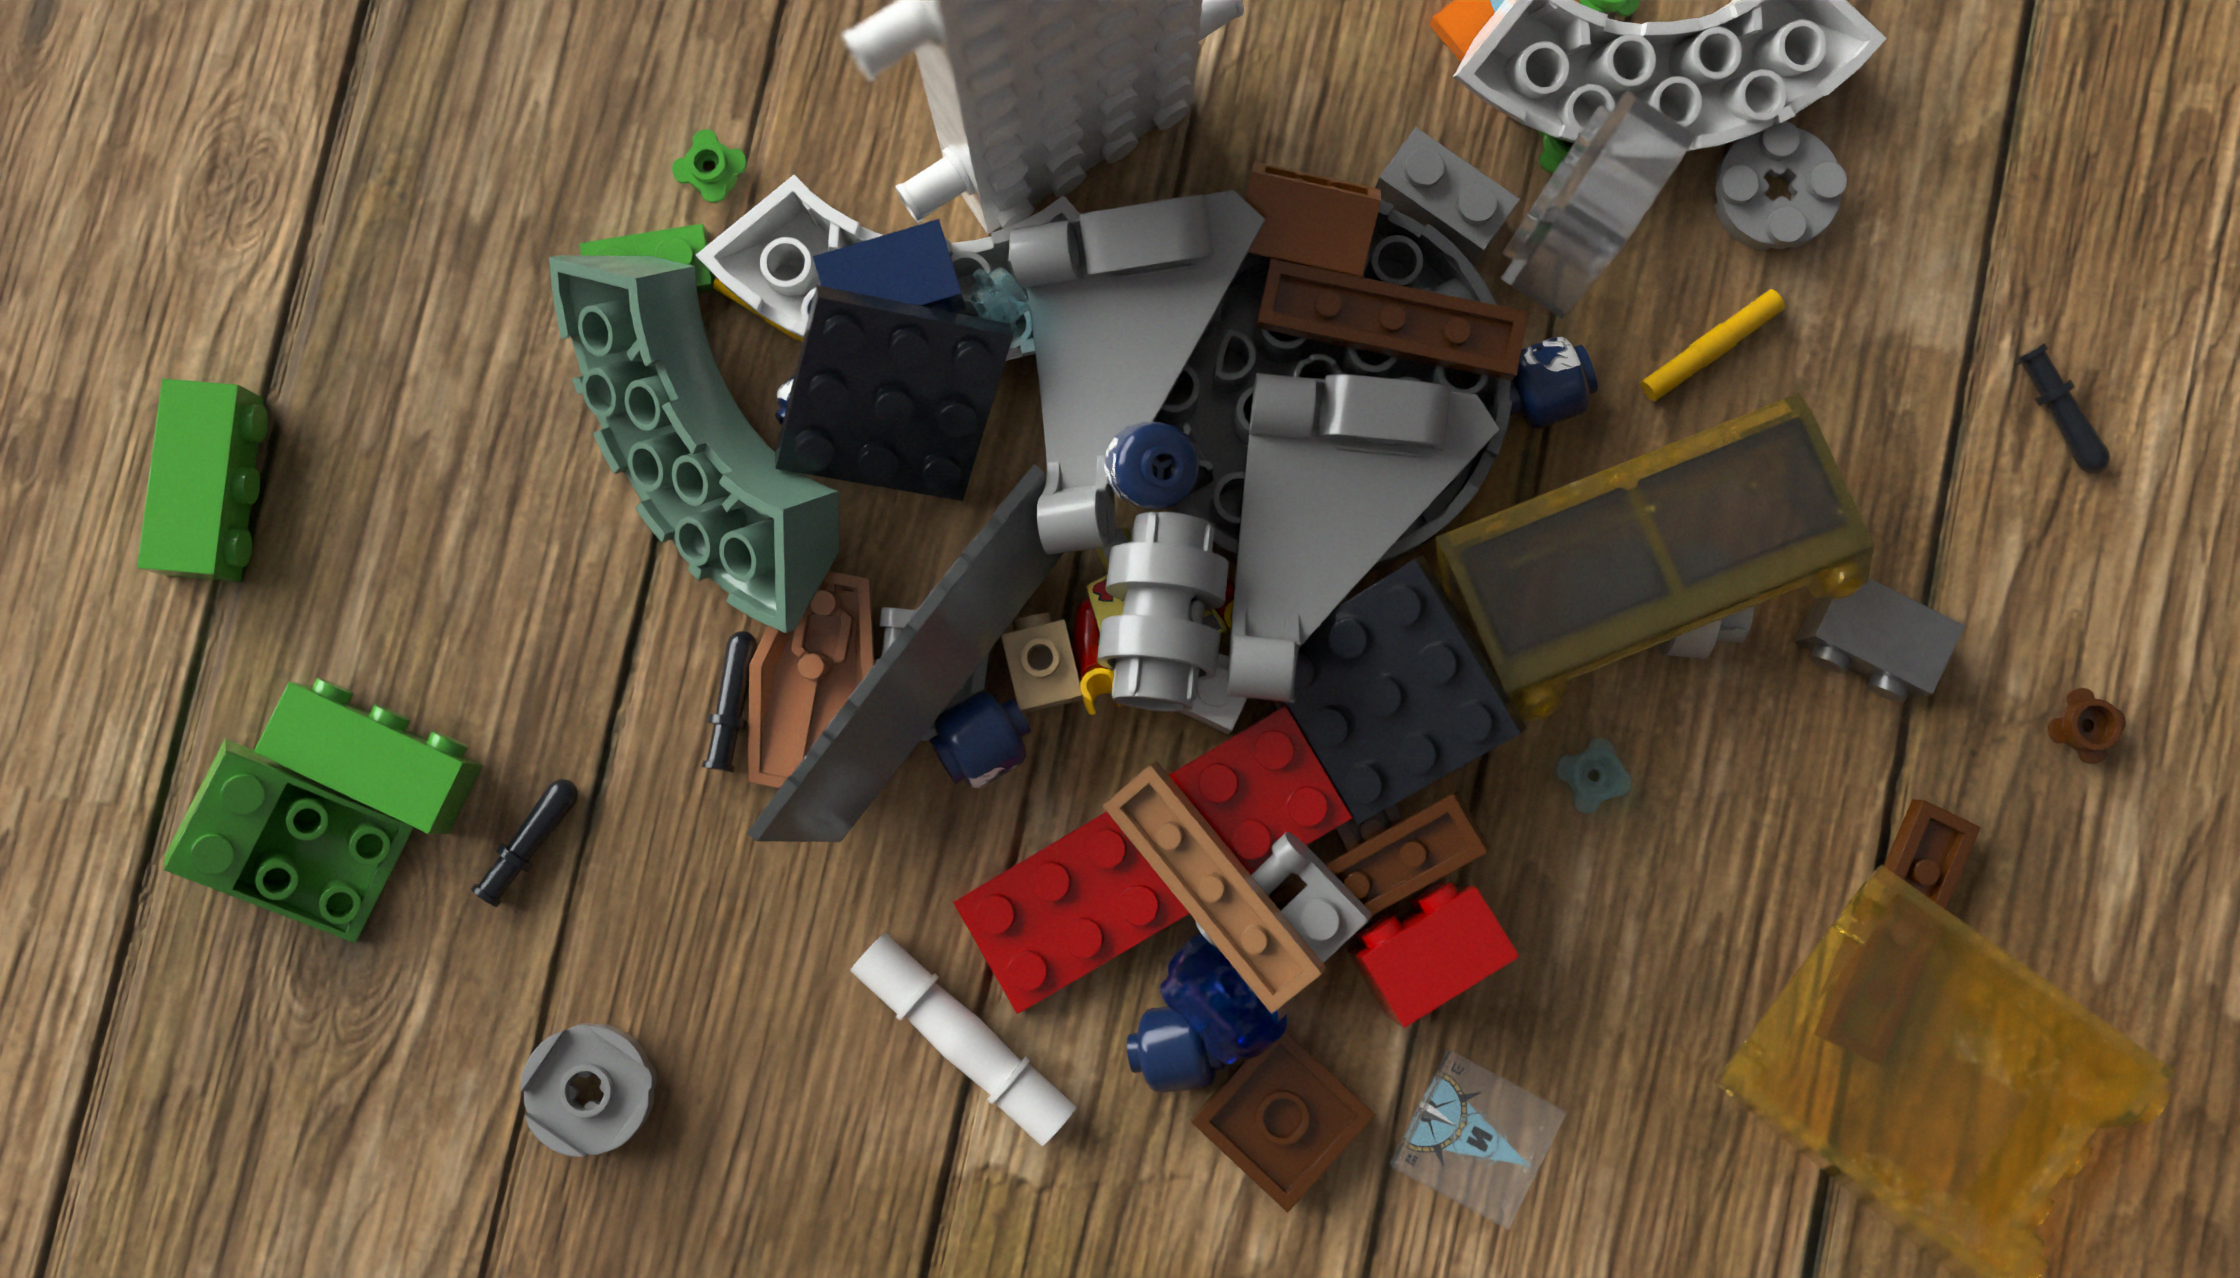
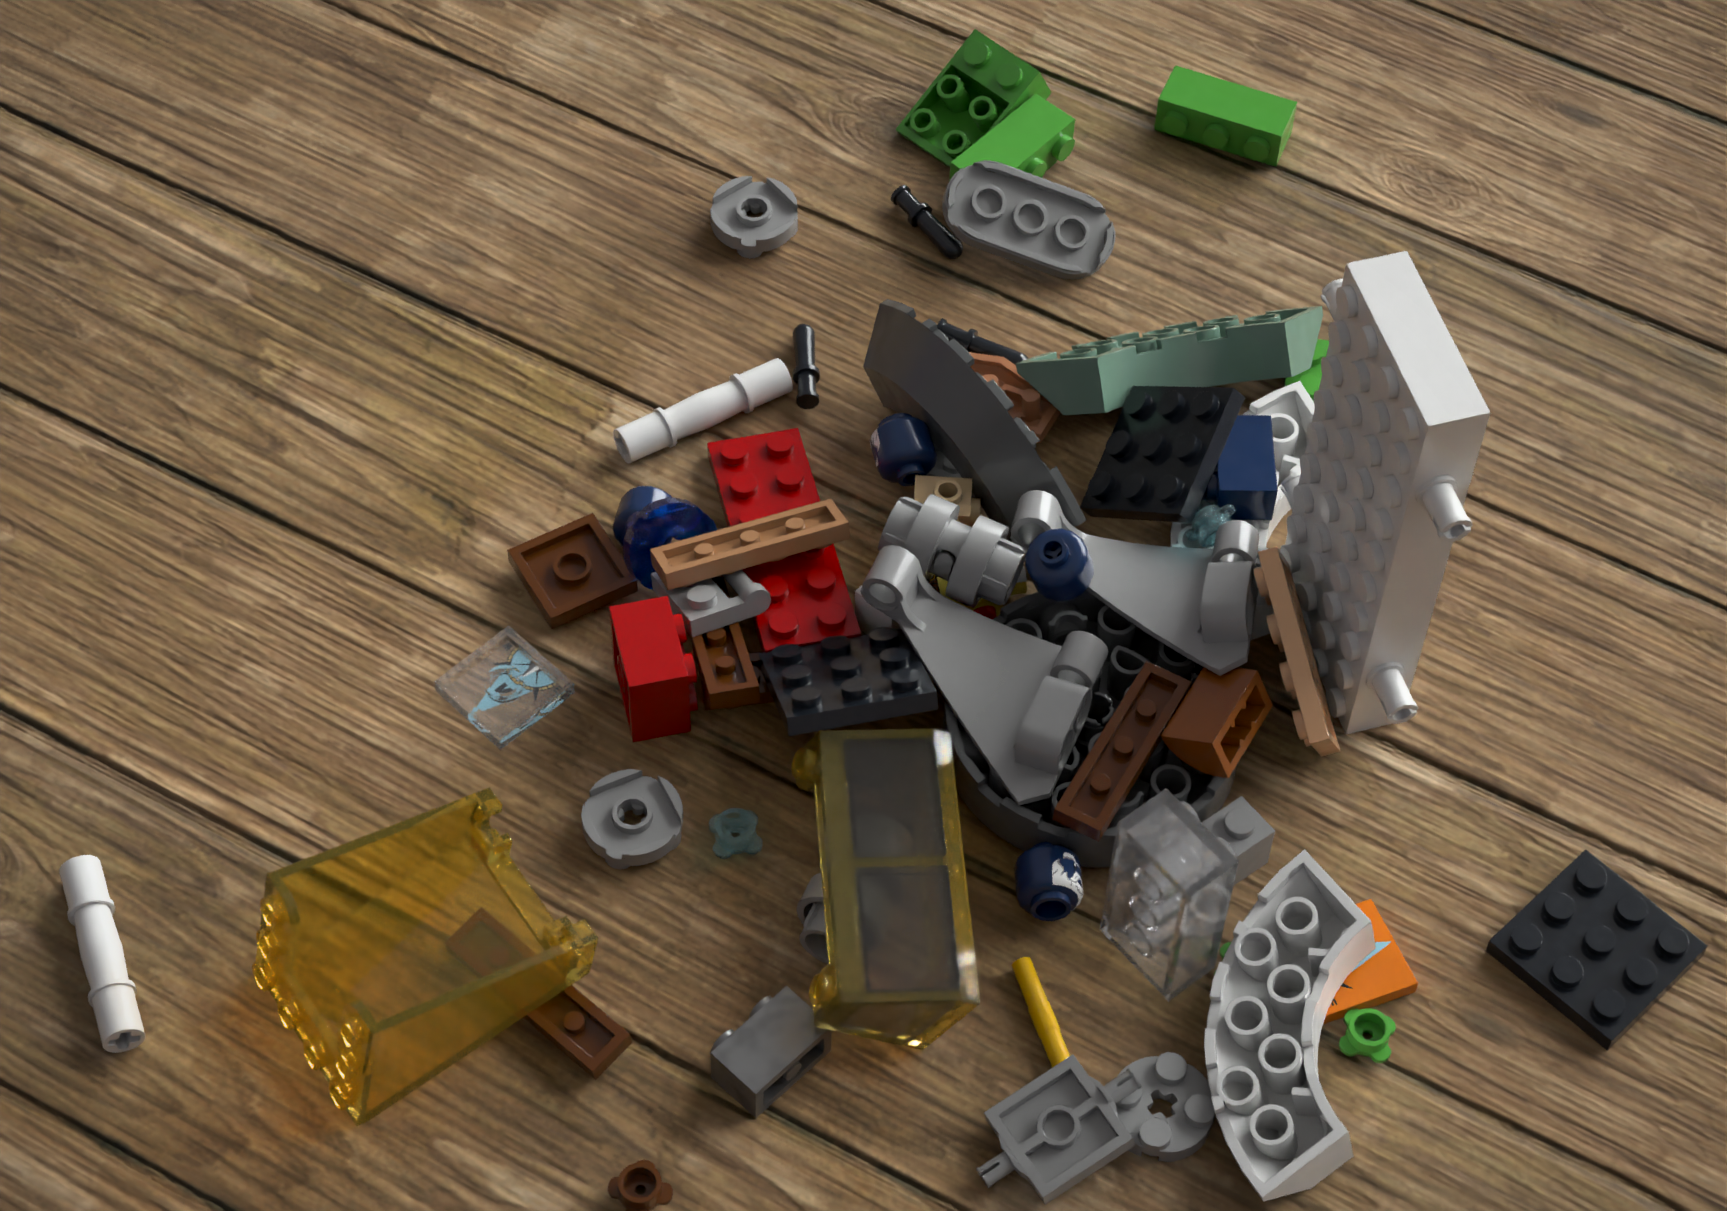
camera: 105 degrees right, 30 degrees down
none -> light grey plate [581,769,683,870]
none -> black piece [792,324,820,409]
none -> light grey tile [942,160,1115,279]
none -> light grey plate [976,1054,1142,1205]
none -> light nougat plate [1253,547,1340,757]

